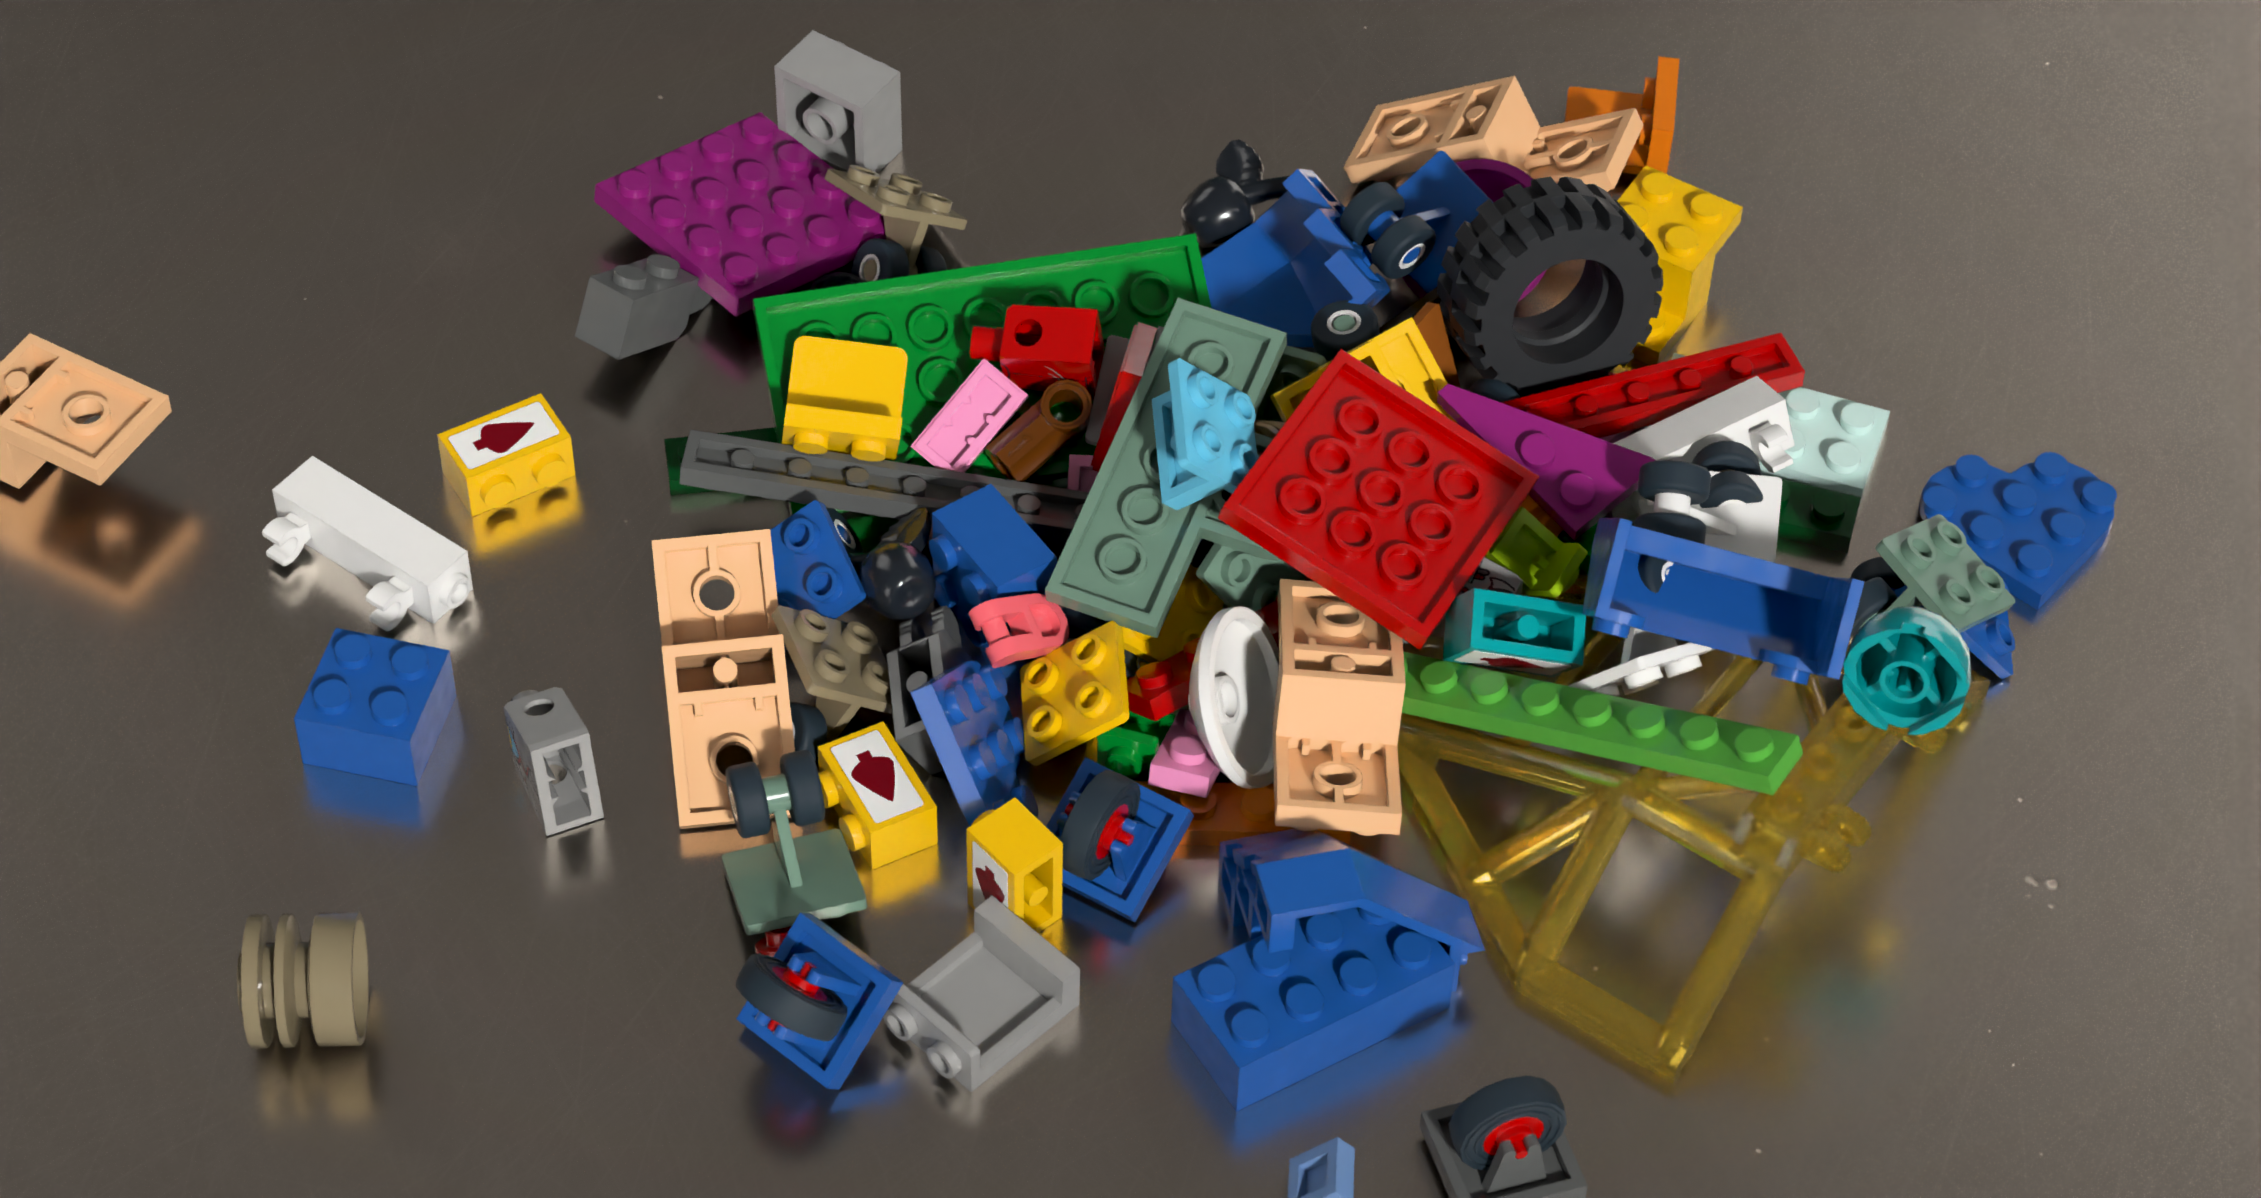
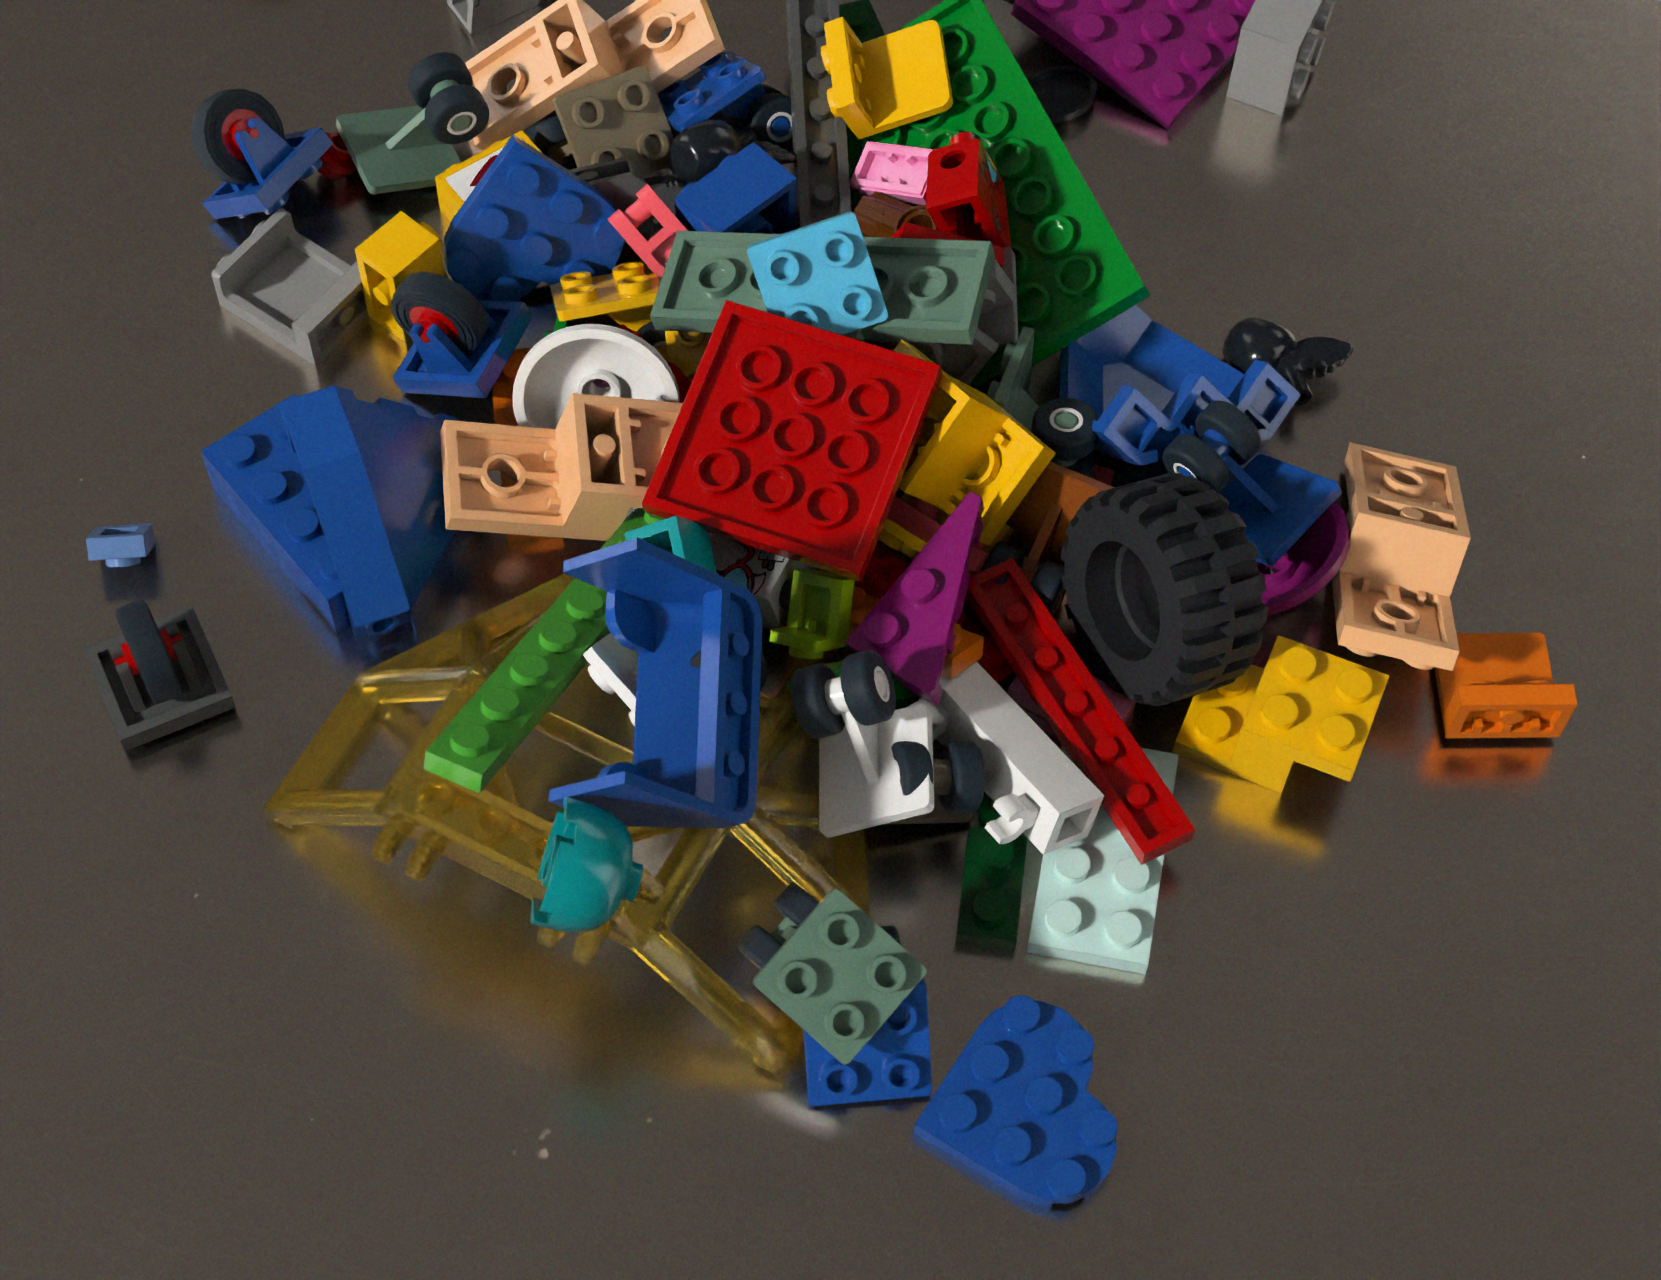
camera: 80 degrees right, 10 degrees up
dark tan plate [824,165,968,282] -> none

